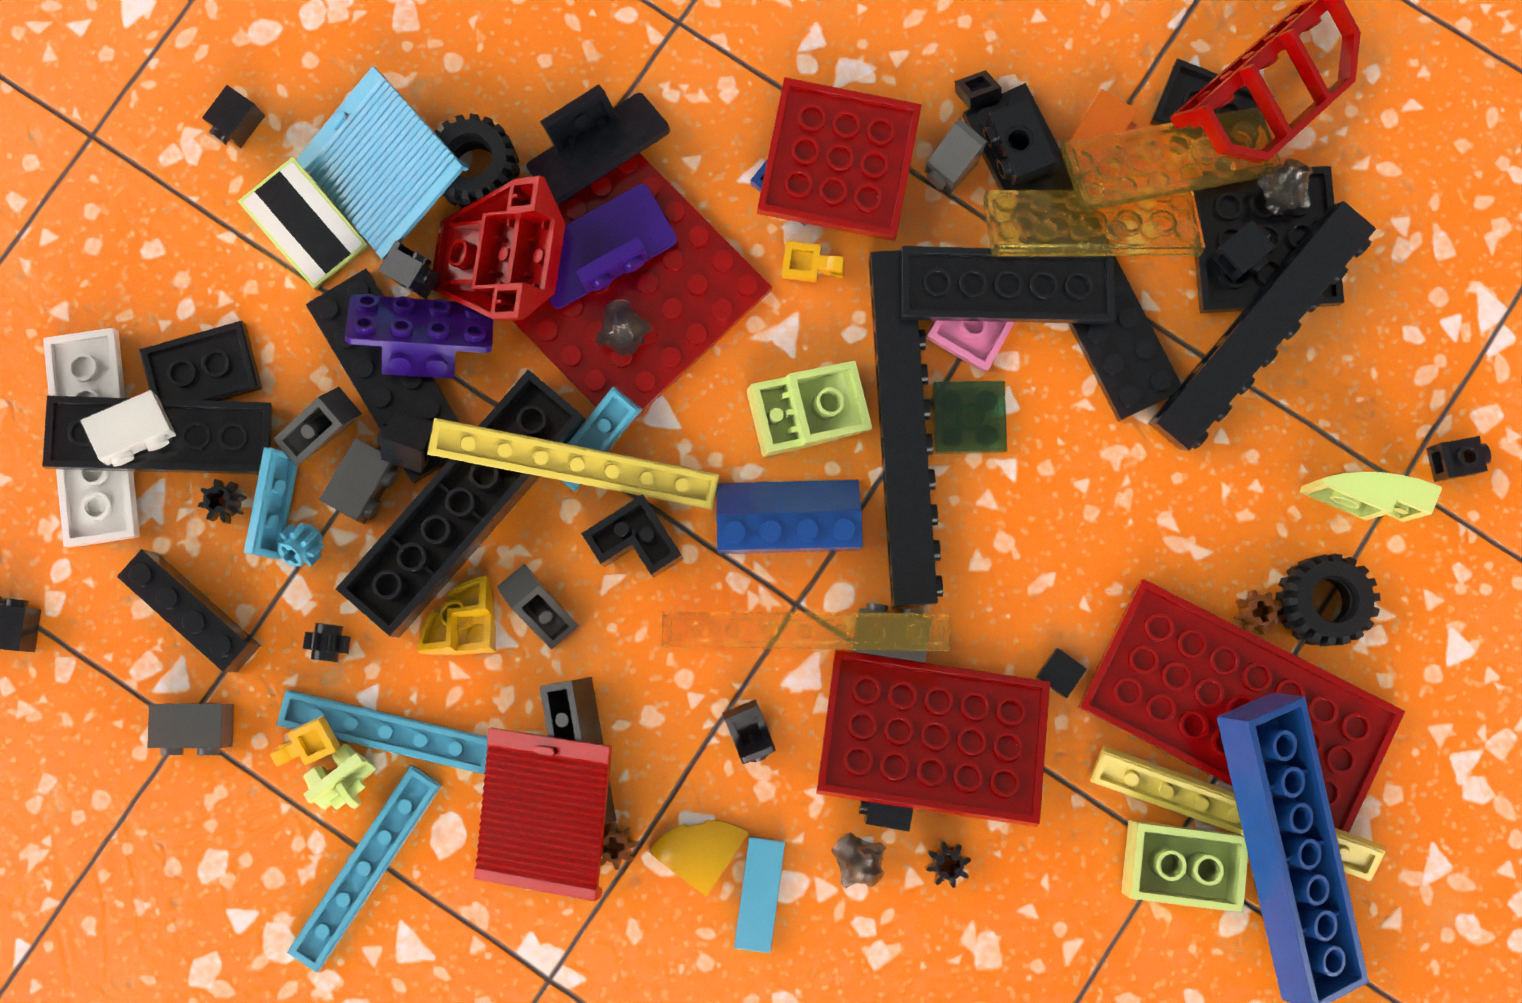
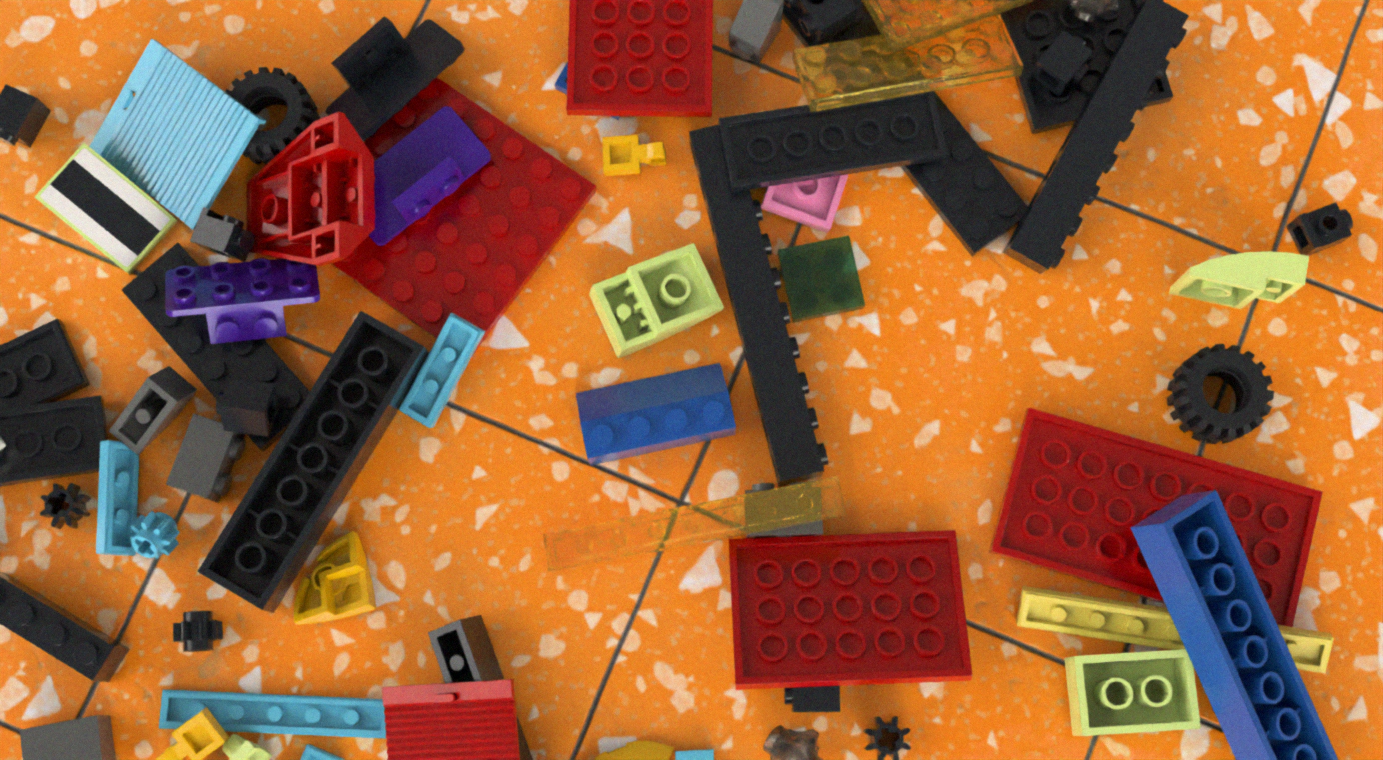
camera: 10 degrees left, 5 degrees down
light yellow tile [427,418,719,509] -> none
dark grey slope [497,564,579,650] -> none
black brick [581,494,684,578] -> none
clear smoke rock [596,300,652,356] -> none
bracket [722,699,776,764] -> none
black tile [1035,648,1087,698] -> none
dark orange gear [1234,590,1282,635] -> none

